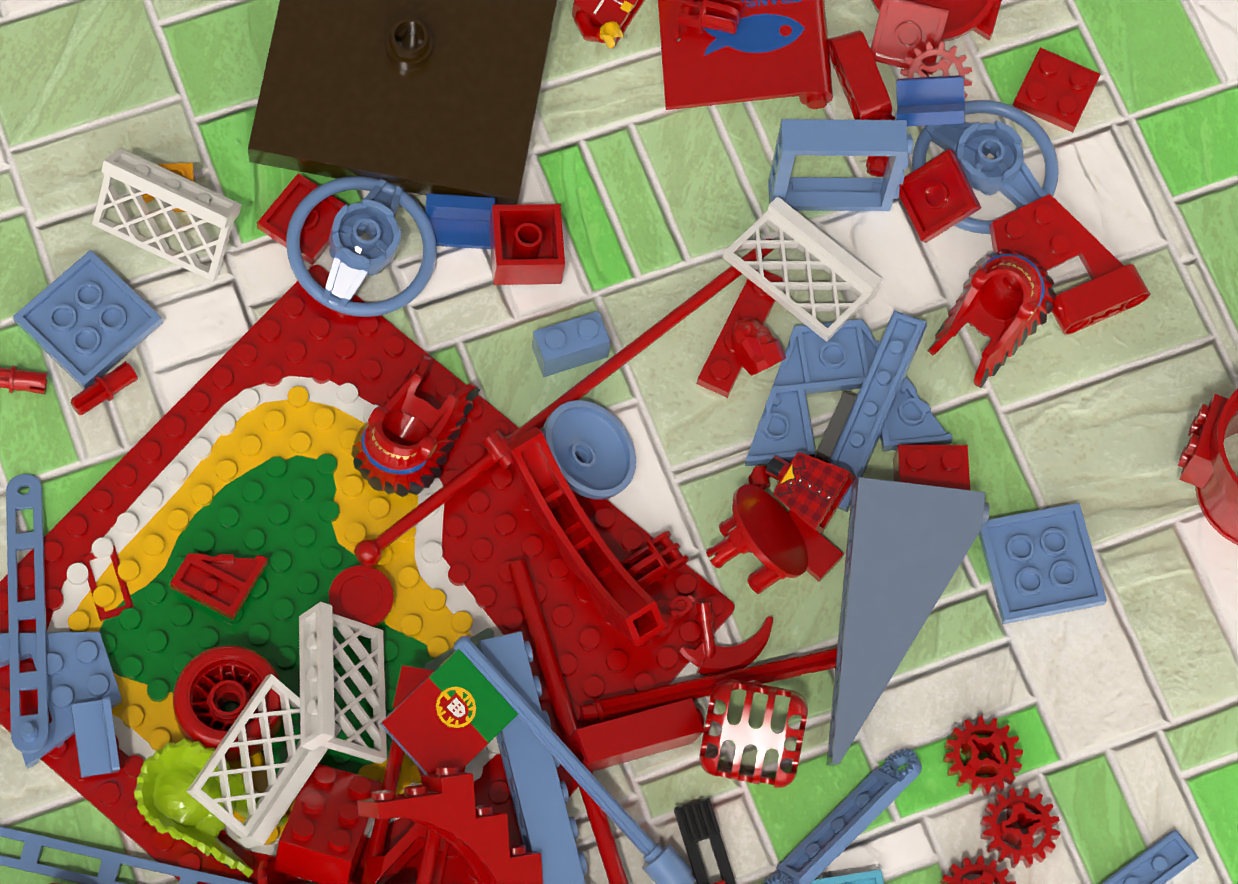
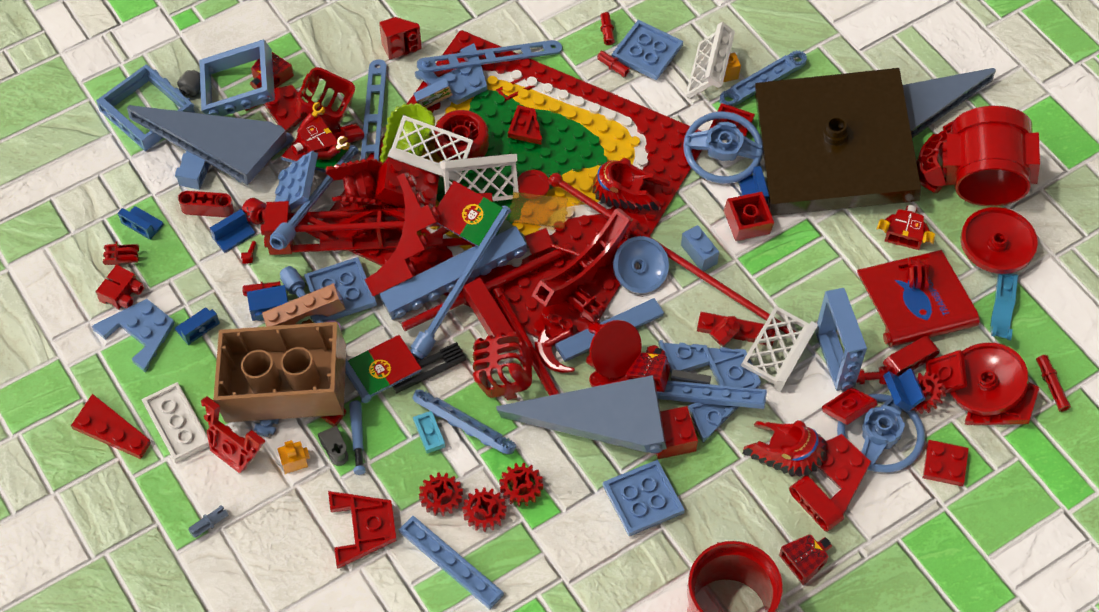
camera: 85 degrees right, 10 degrees down
none -> clear yellow piece [509,192,568,228]
none -> red piece [524,228,581,256]
none -> medium blue tile [555,298,664,362]
none -> red piece [589,371,609,387]
none -> medium blue plate [720,50,807,107]
none -> red torso [779,535,832,586]

